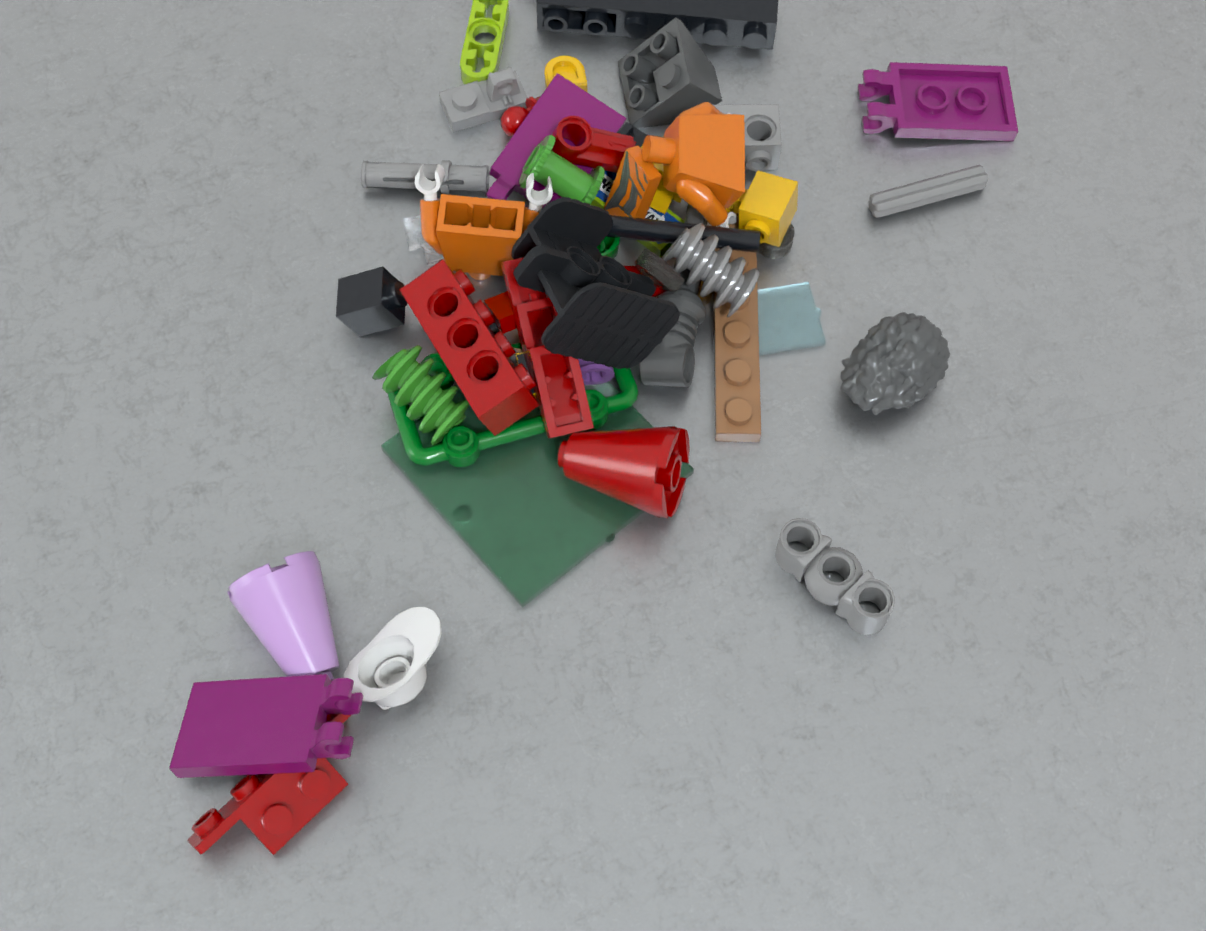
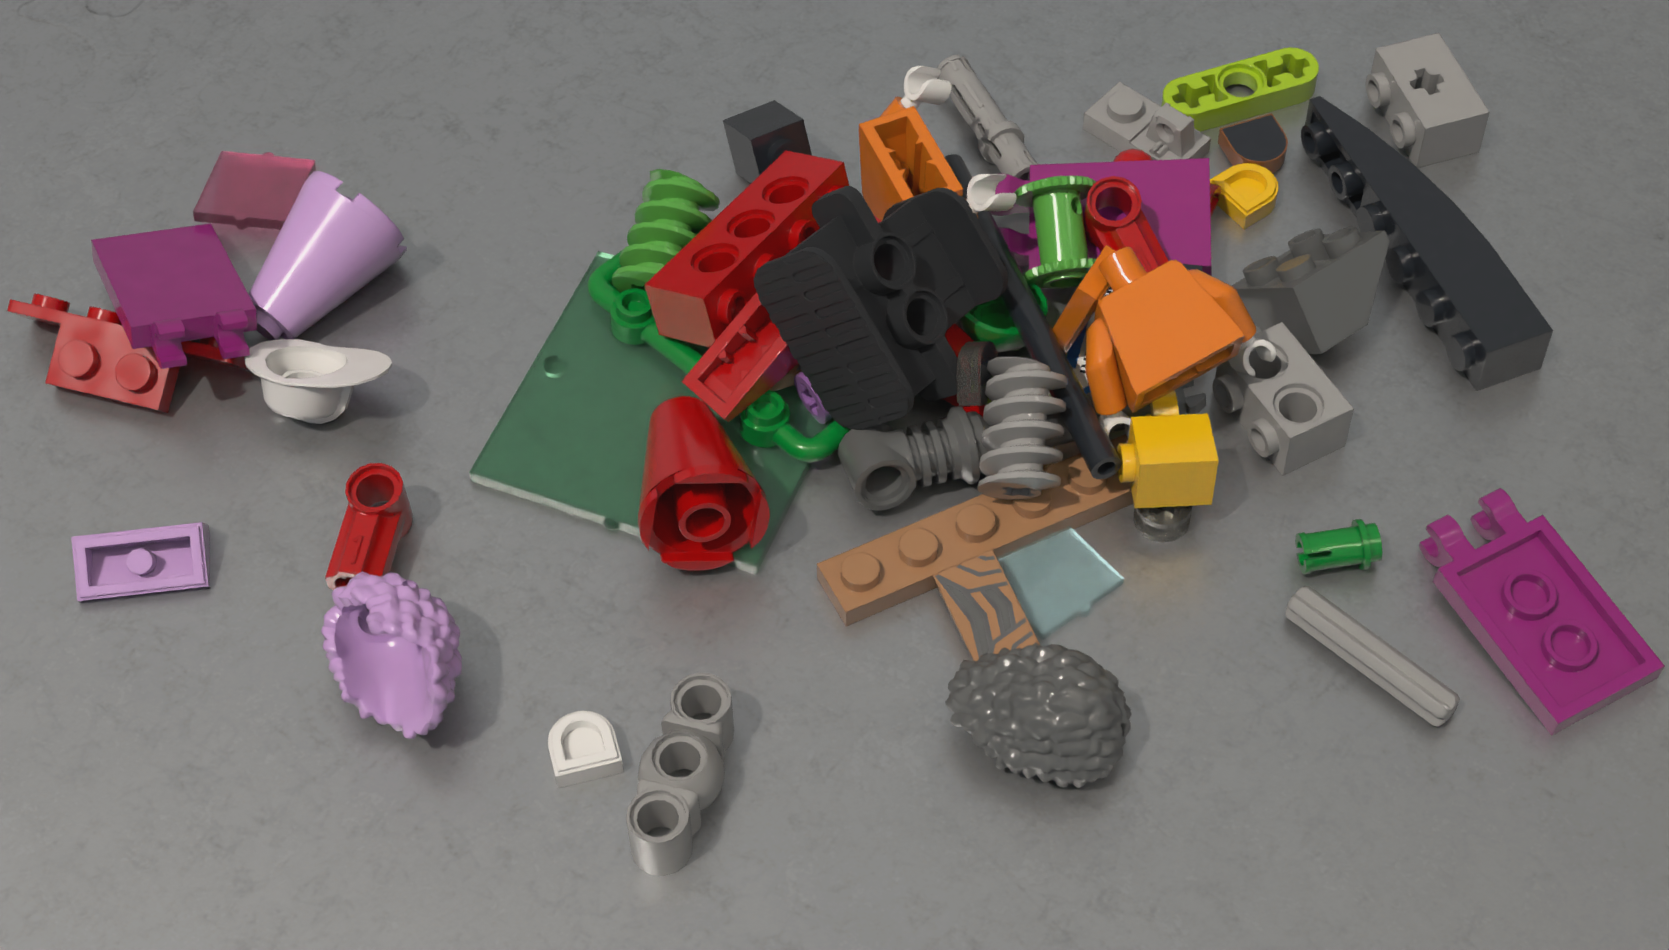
camera: 65 degrees right, 10 degrees down
none -> lavender slope [71,522,210,602]
none -> clear pink piece [193,151,316,230]
none -> lavender piece [321,571,462,739]
none -> red piece [325,463,413,590]
none -> white tile [548,711,624,788]
none -> tile [933,549,1041,661]
none -> black tile [1218,113,1288,173]
none -> green pin [1295,519,1382,574]

